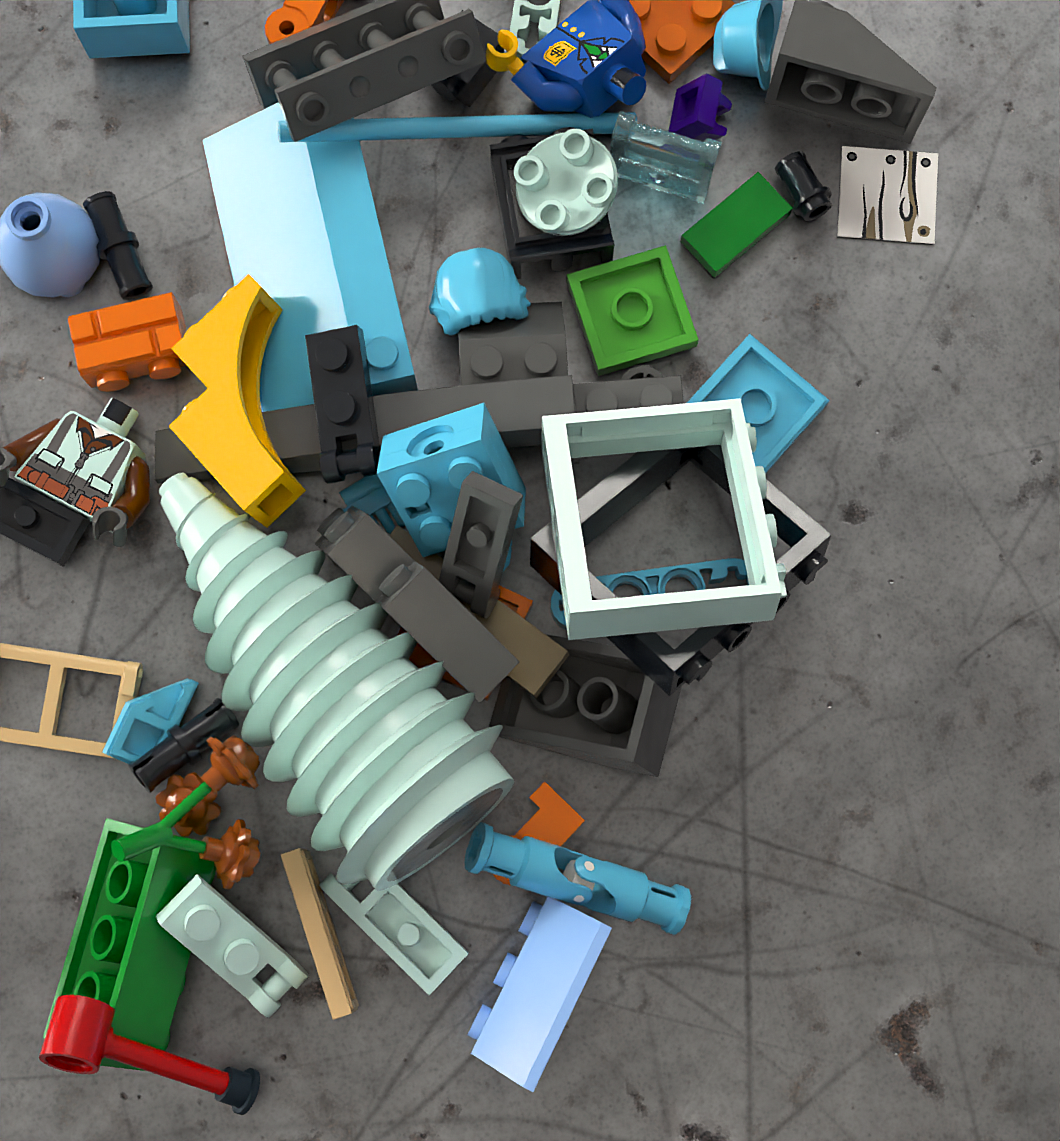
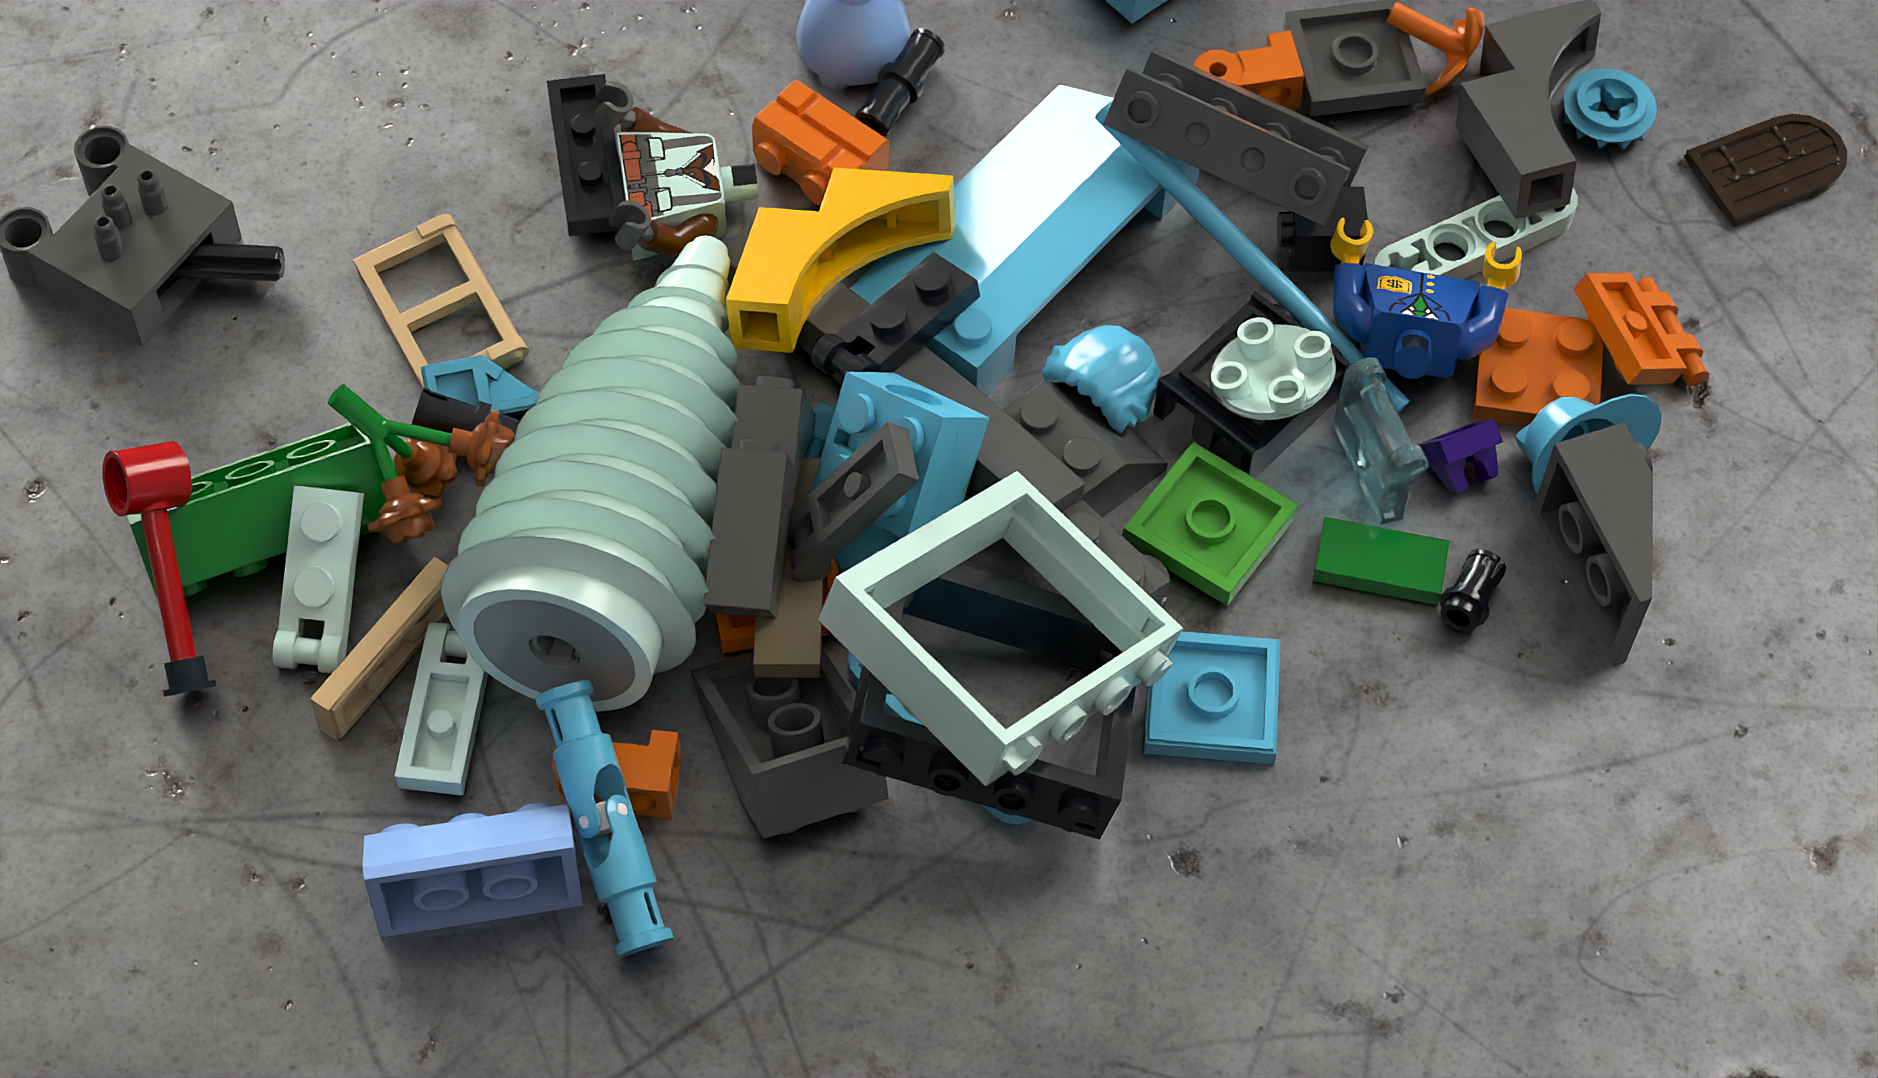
camera: 50 degrees right, 20 degrees down
white sticker [837,146,938,244] -> none

